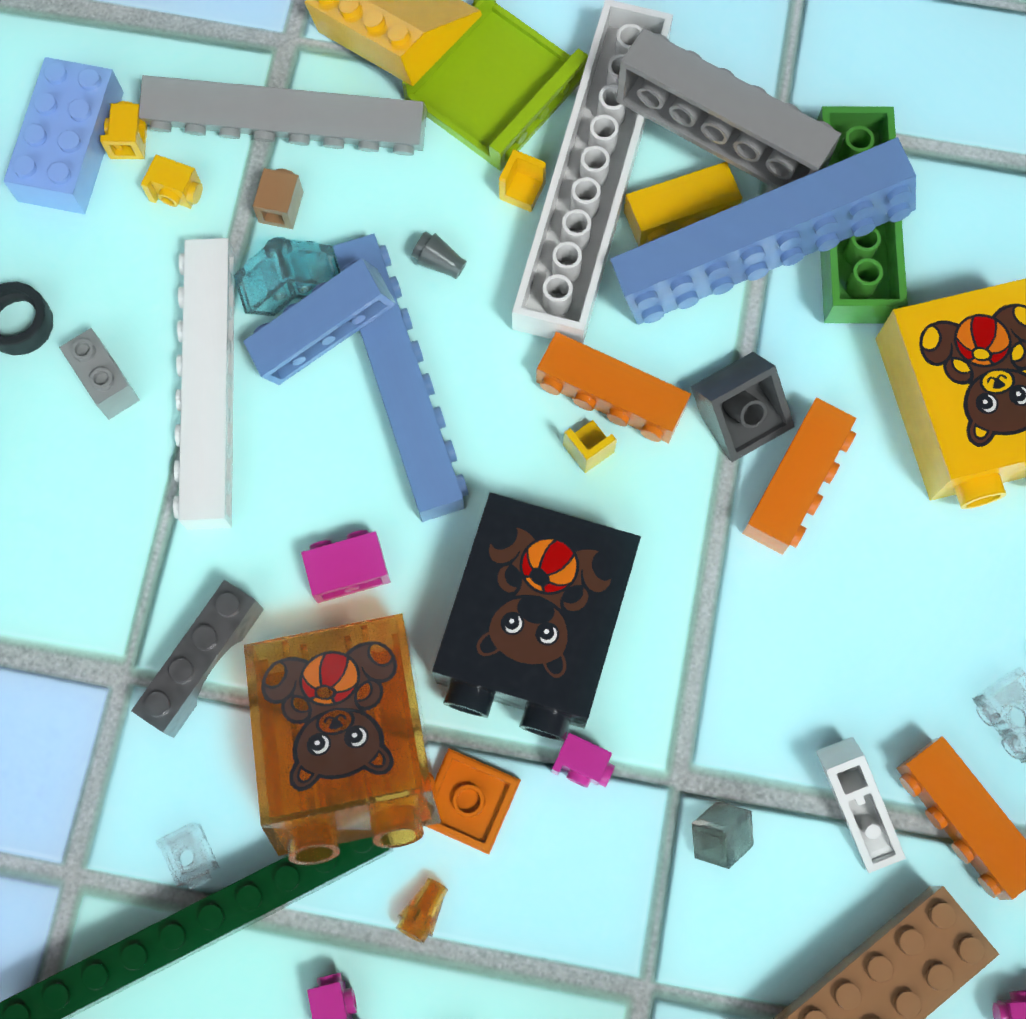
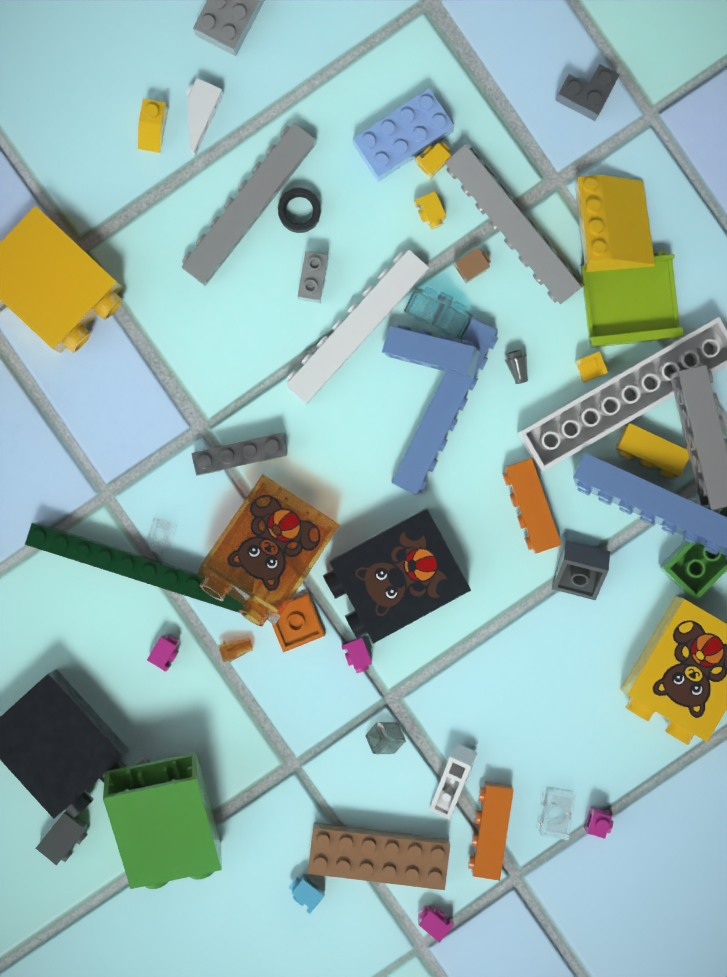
camera: 40 degrees right, 15 degrees up
dark pink brick [301,530,391,603] -> none
yellow panel [563,420,617,473] -> none
orange brick [742,397,857,555] -> none

